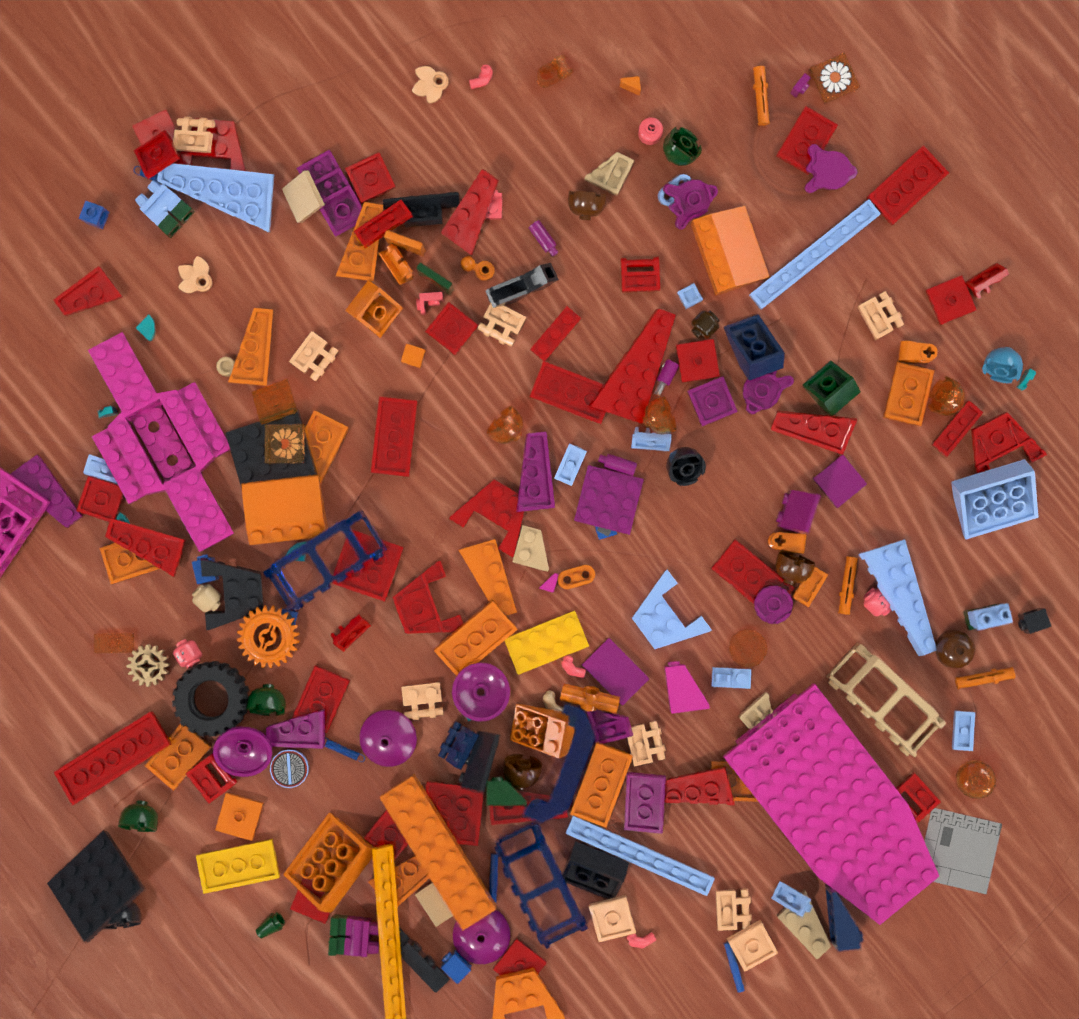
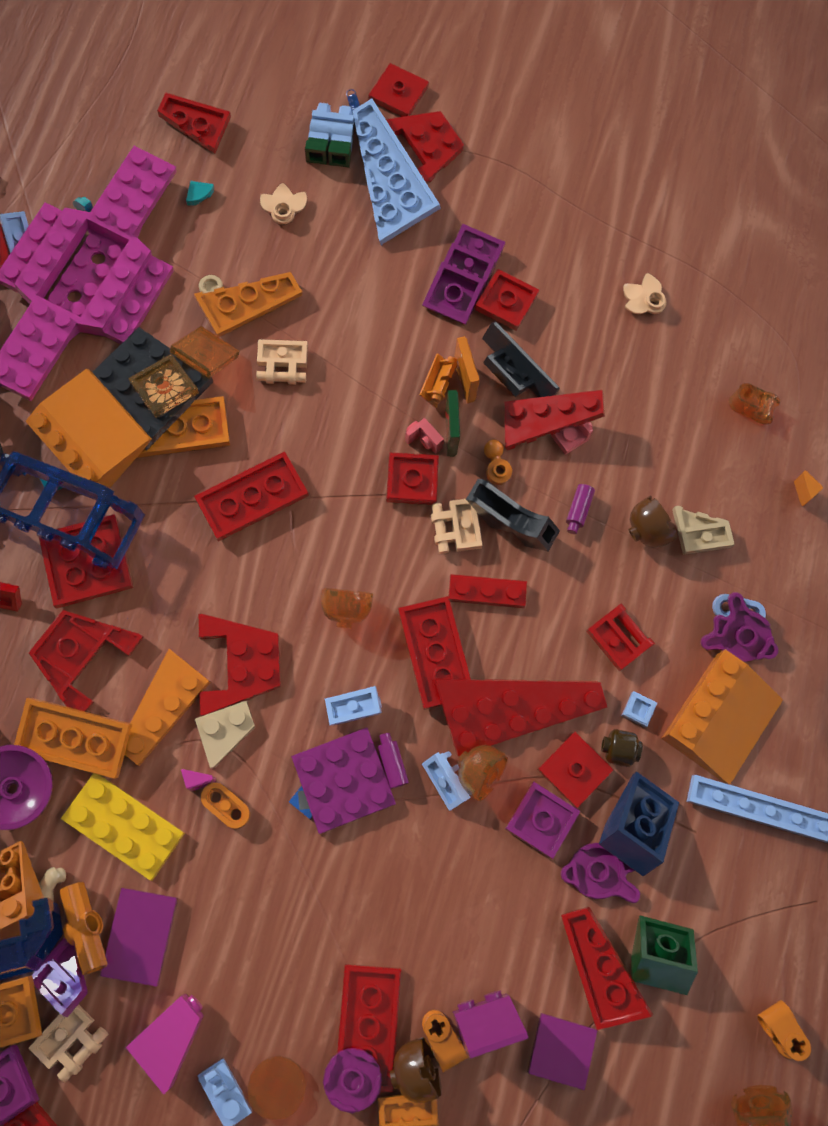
camera: 45 degrees right, 15 degrees down
blue brick [79,201,109,230] -> none
red tile [134,130,180,179] -> none
light nougat plate [173,117,215,153] -> none
tan tile [282,170,324,223] -> none
orange wing [336,202,383,282] -> none
orange slope [345,280,403,338] -> none
red plate [353,200,413,249] -> none
orange slope [401,344,425,368] -> none
coral arm [469,65,493,90] -> none
magenta wing [516,432,555,512] -> none
coral arm [561,656,586,678] -> none
light blue wing [632,570,712,649] -> none
coral head [638,117,663,145] -> none
magenta piece [654,359,679,396] -> none
dark green cylinder [663,127,702,166] -> none
black cylinder [666,447,706,486] -> none
light nougat plate [857,291,904,340] -> none
orange tile [883,361,935,426] -> none

